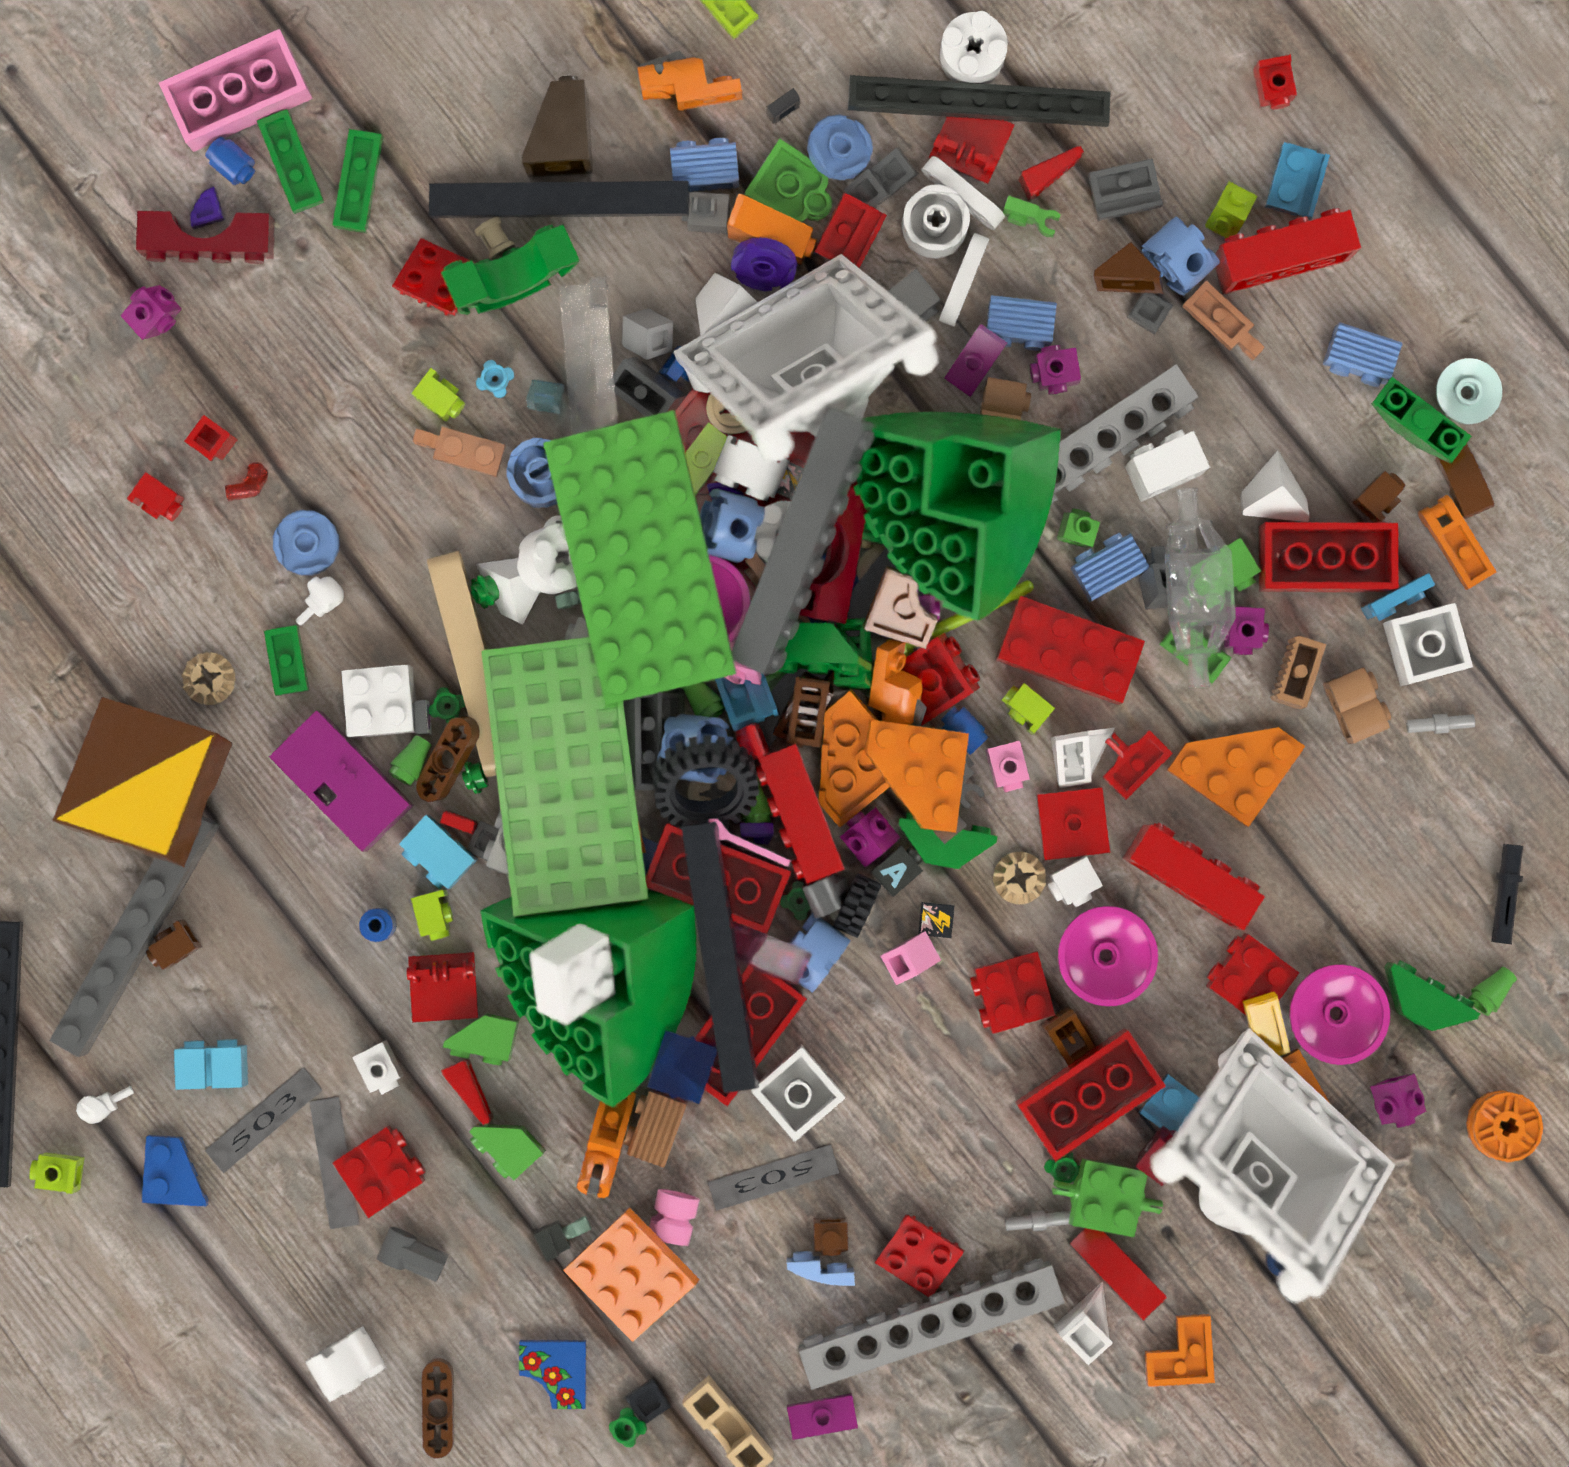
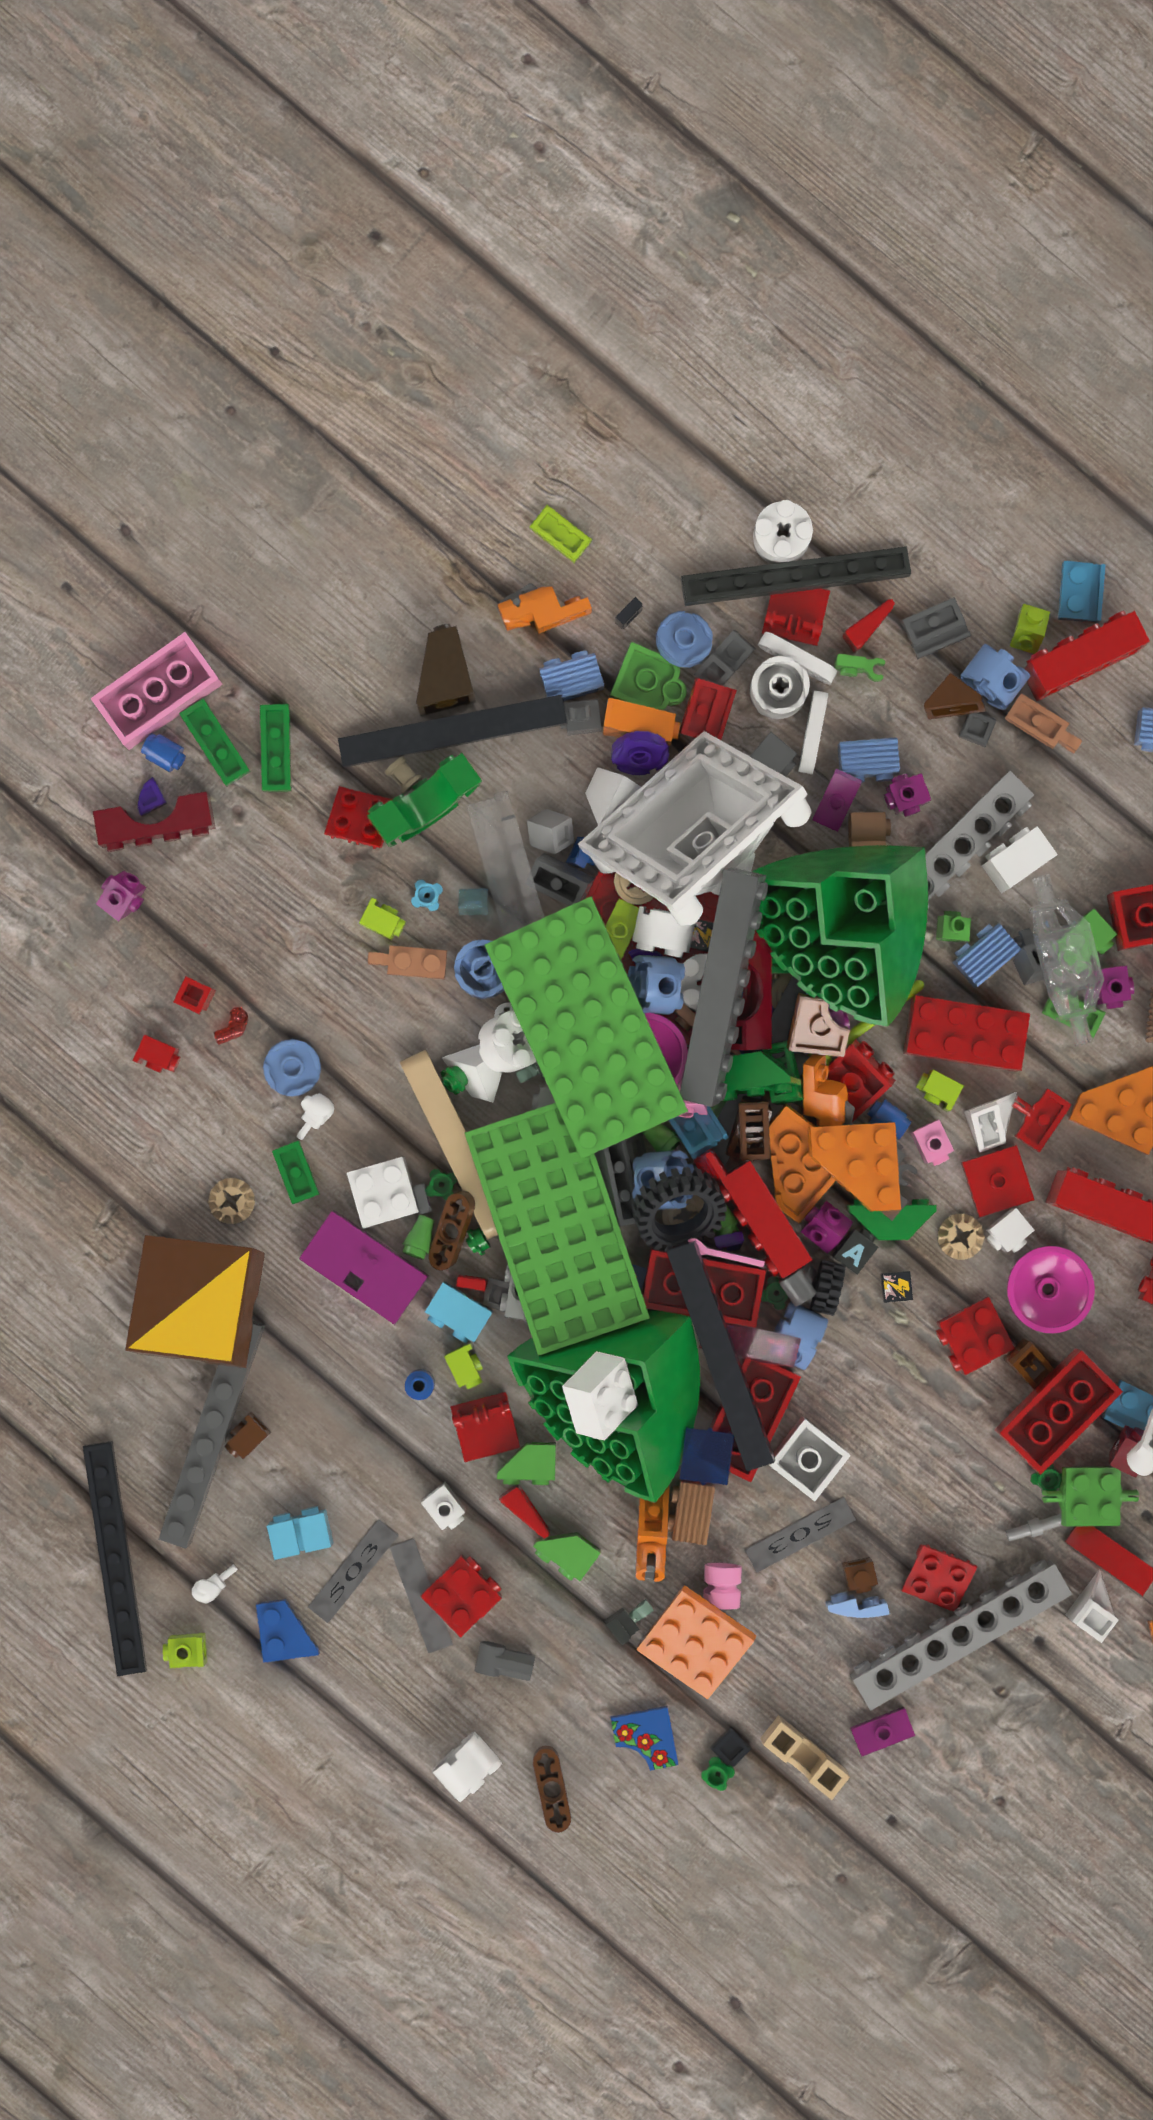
camera: 10 degrees left, 0 degrees up
bright pink brick [881,931,941,985] -> none
white slope [1240,451,1309,522] -> none
red brick [1253,55,1297,110] -> none

